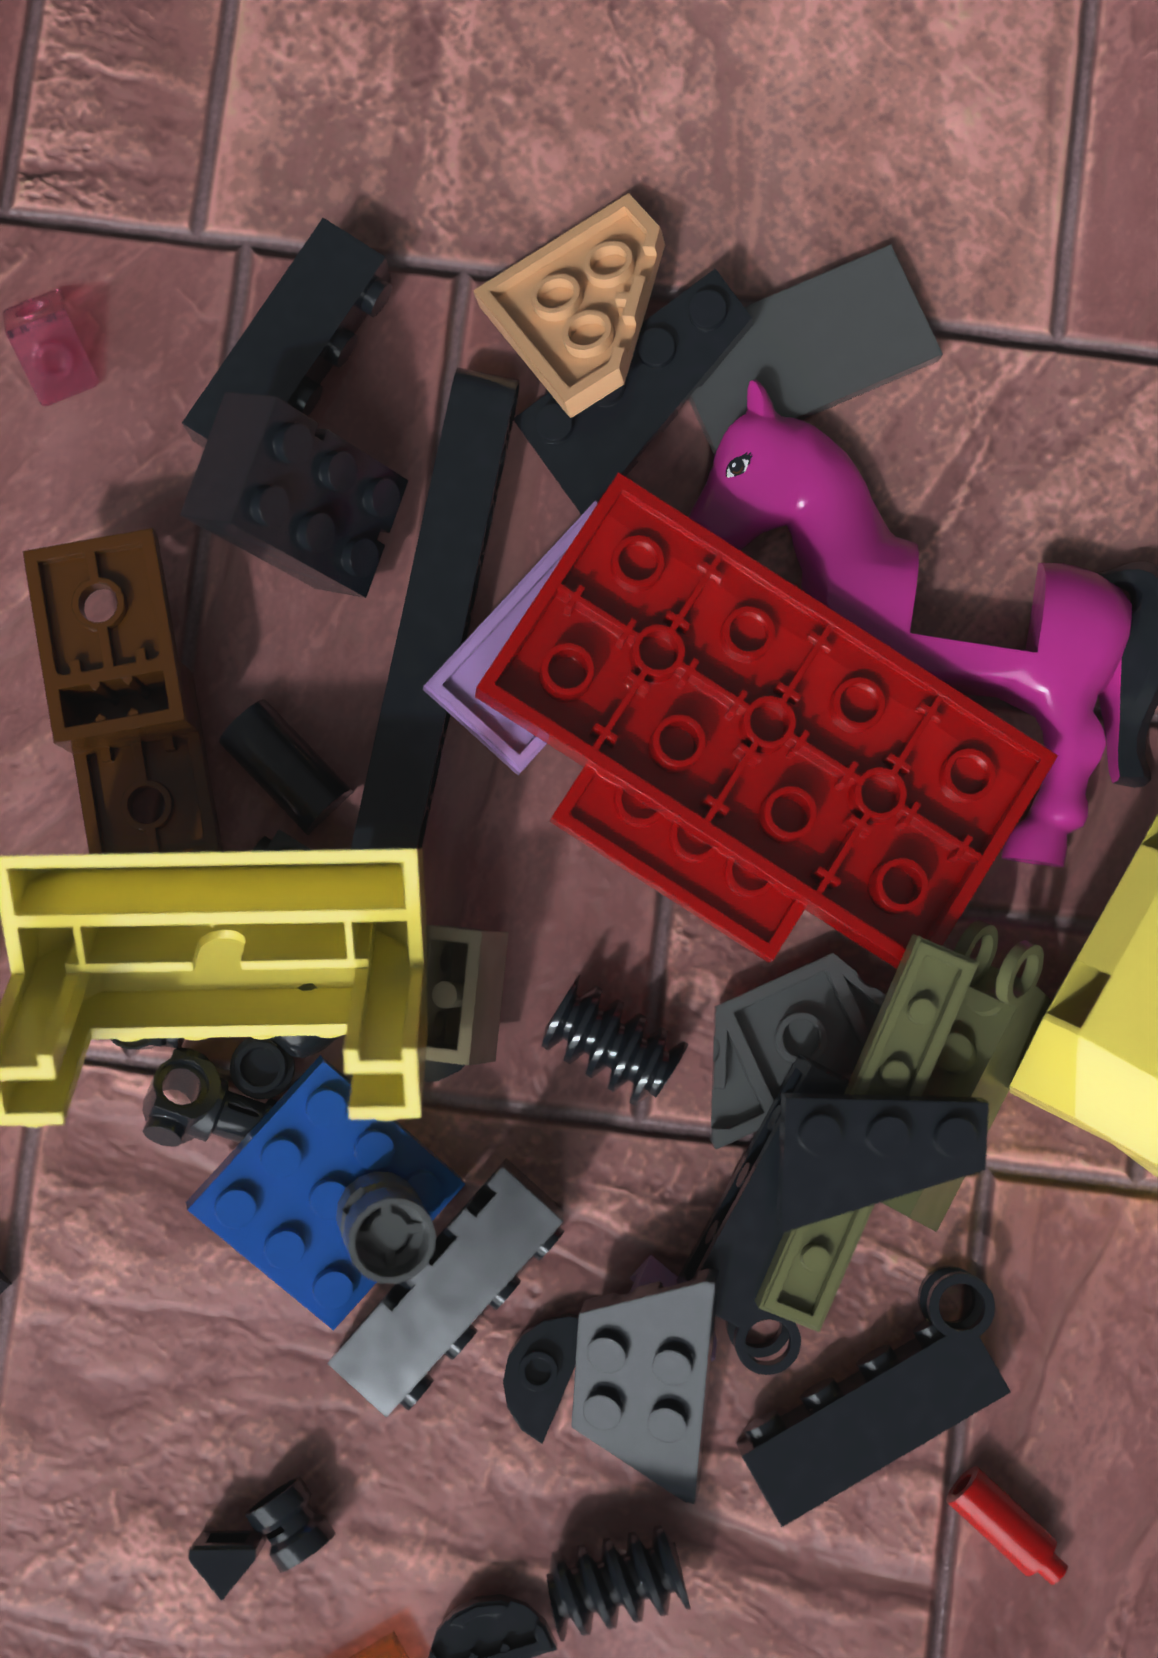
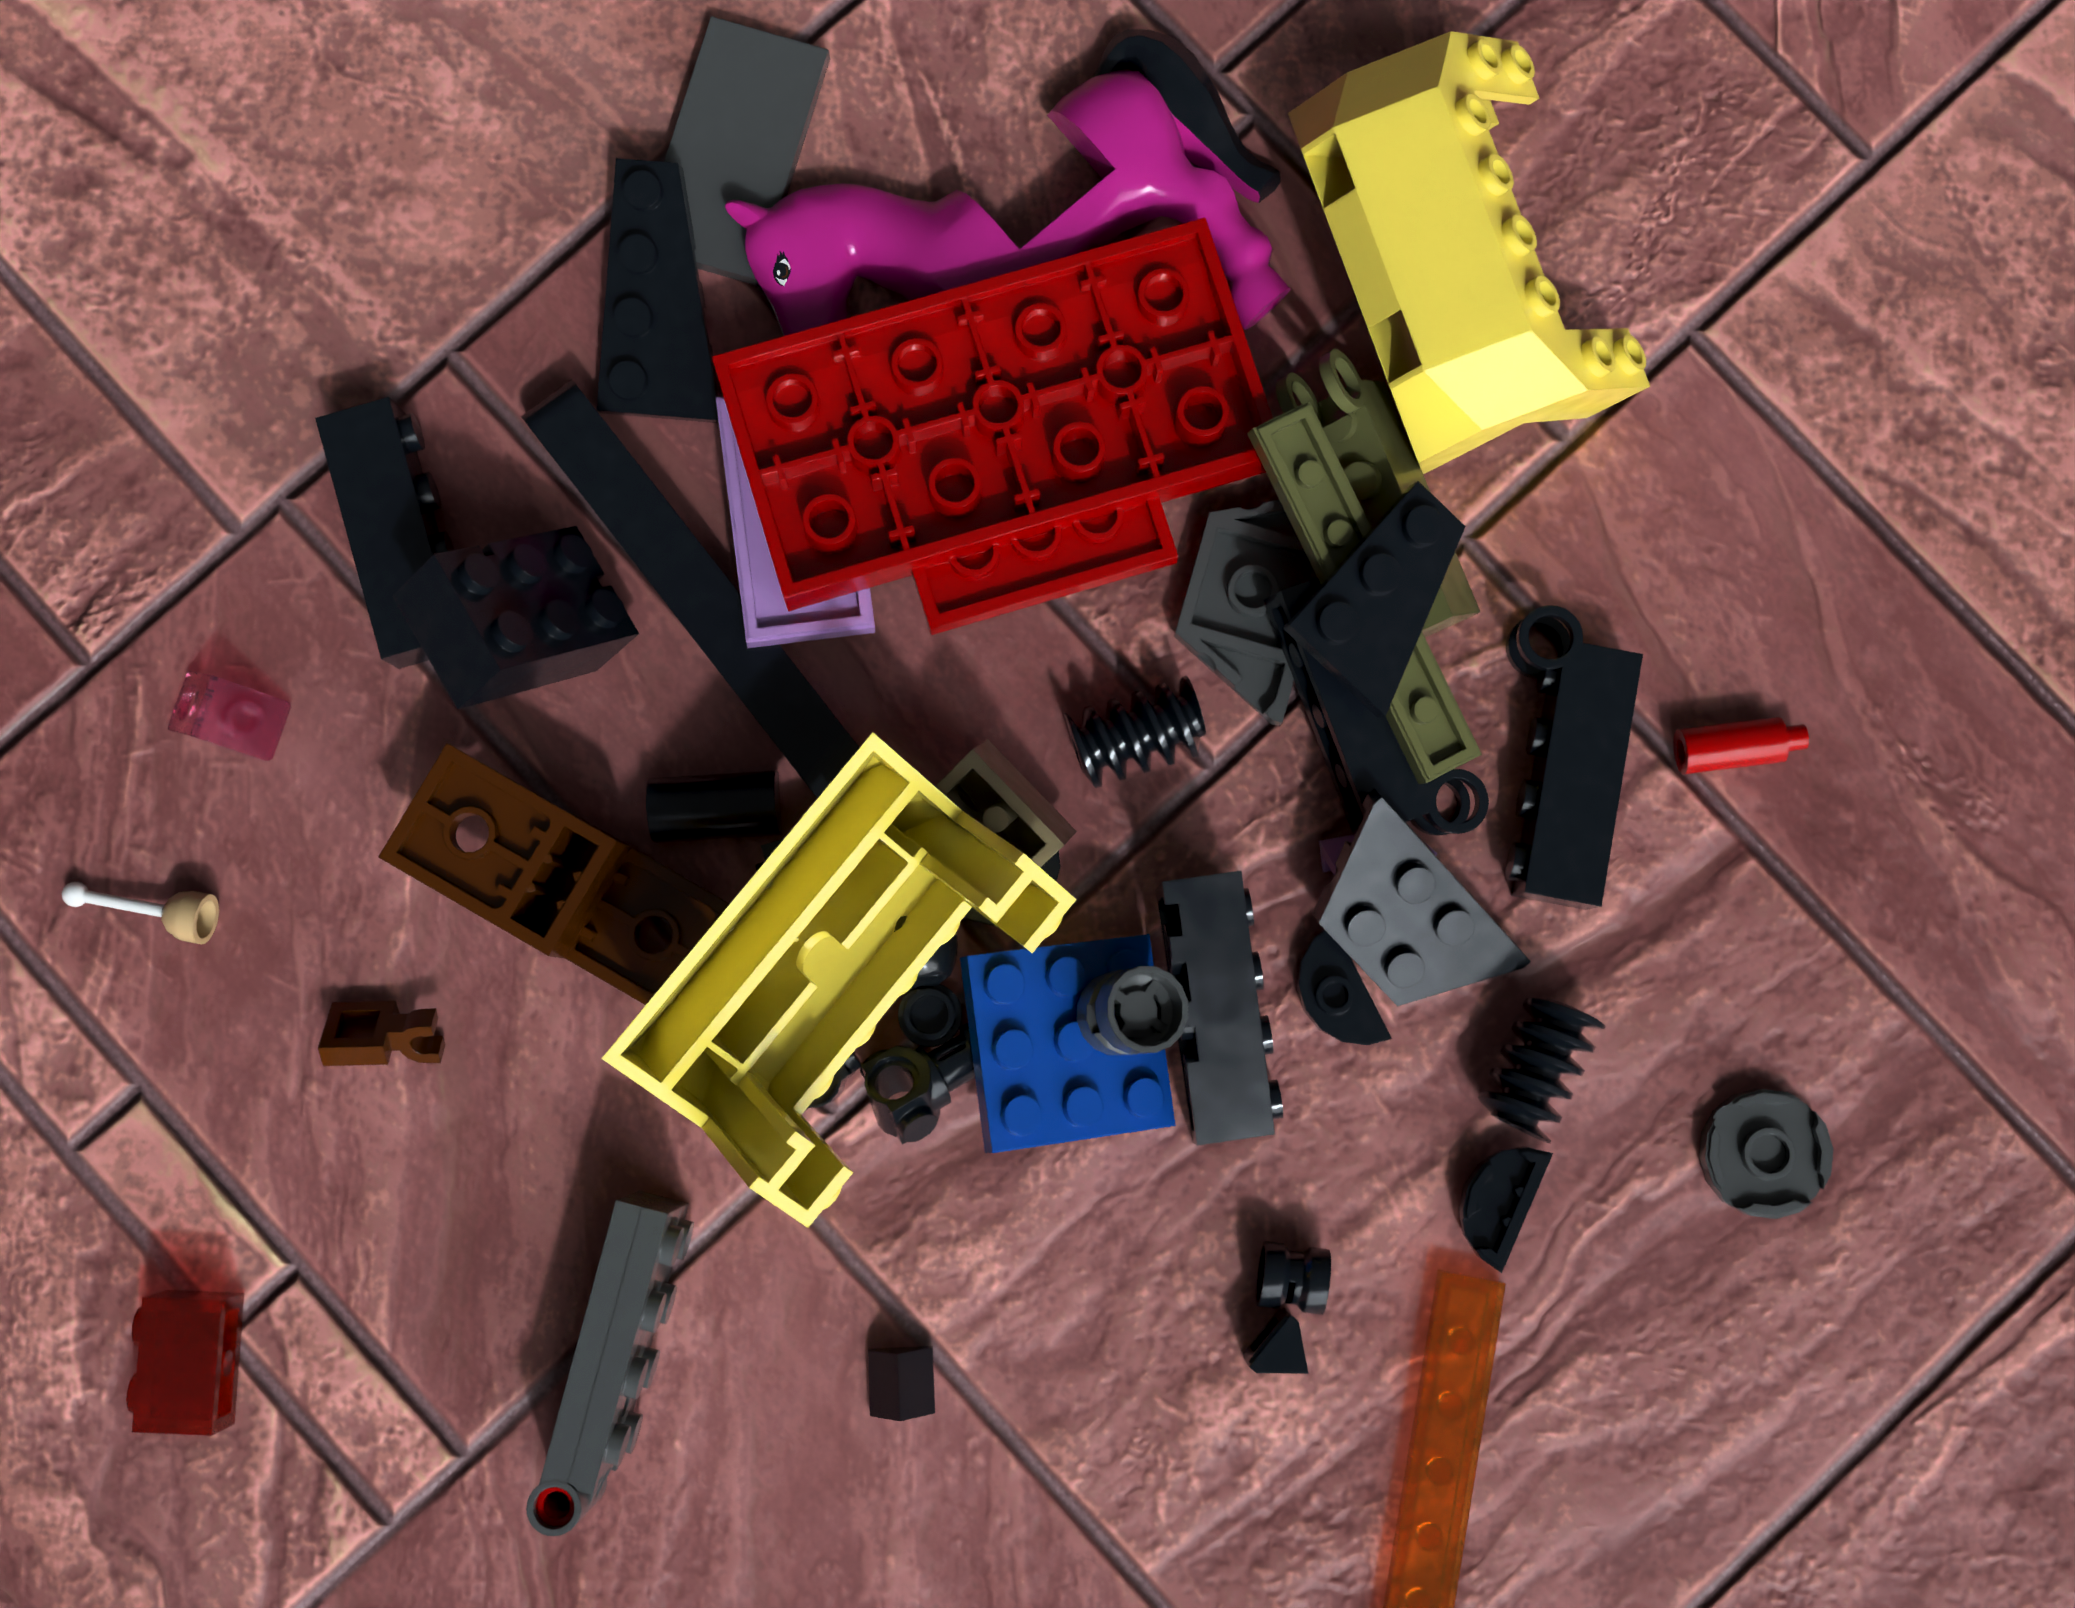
camera: 45 degrees left, 0 degrees up
light nougat plate [473,193,665,418] -> none

